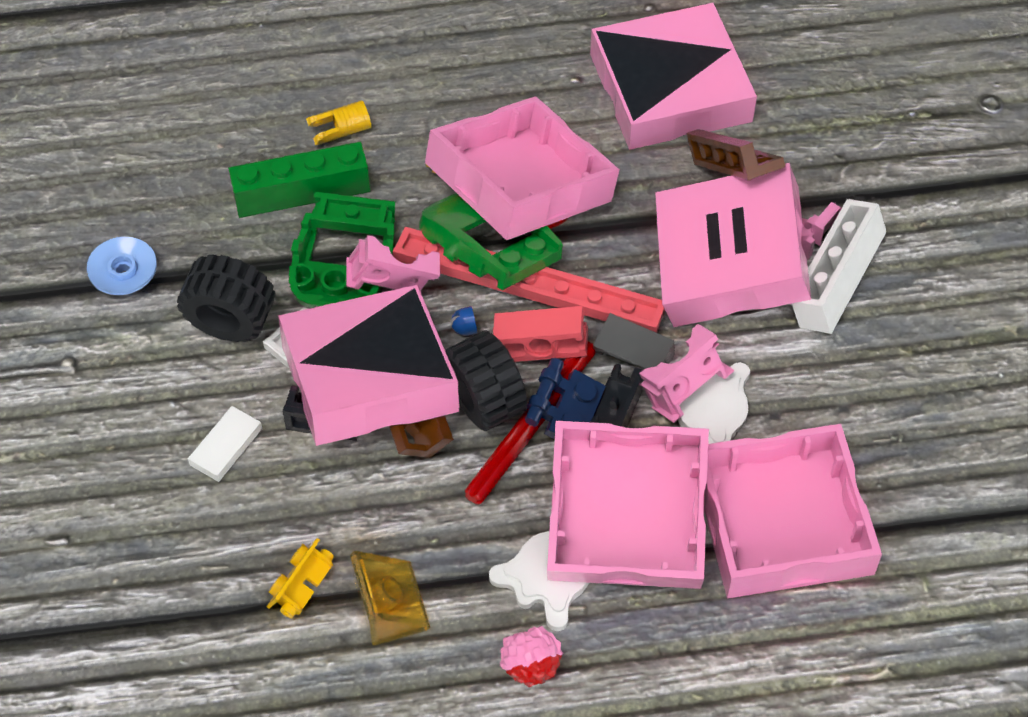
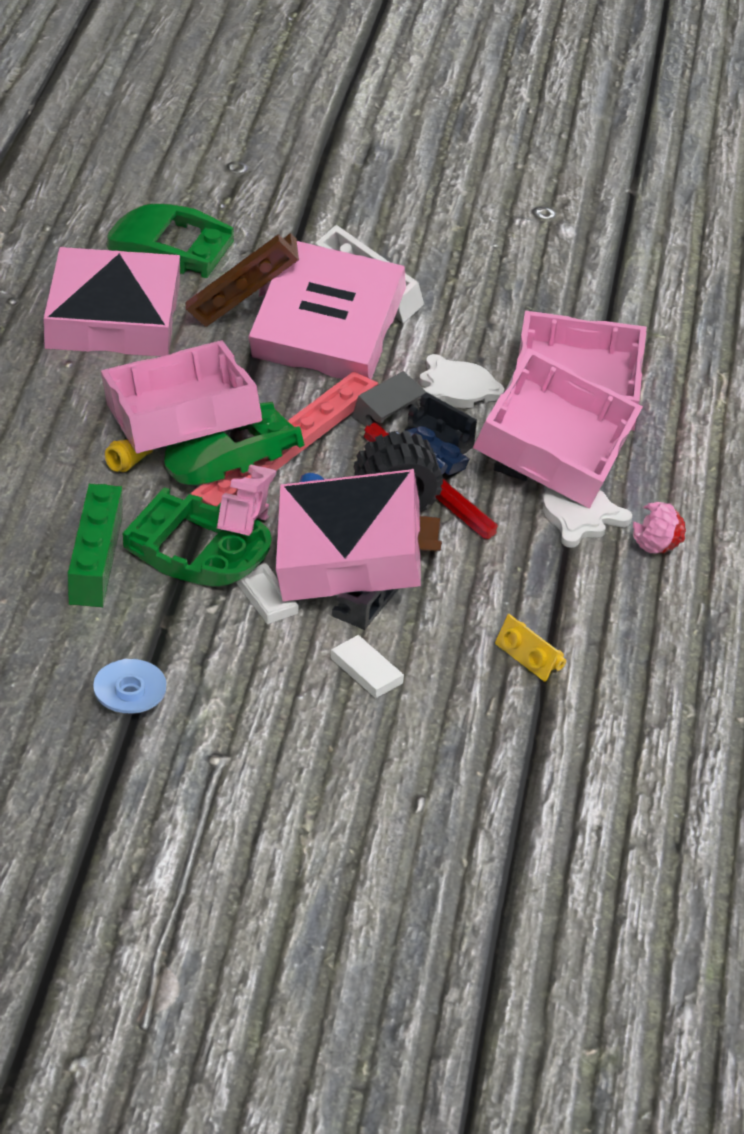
camera: 75 degrees left, 15 degrees down
black tyre [177,254,276,342] -> none
yellow hinge [306,100,371,145] -> none
clear yellow slope [350,551,431,646] -> none
coral piece [493,306,588,362] -> none
bright pink piece [639,324,734,423] -> none
none -> green slope [106,204,234,278]

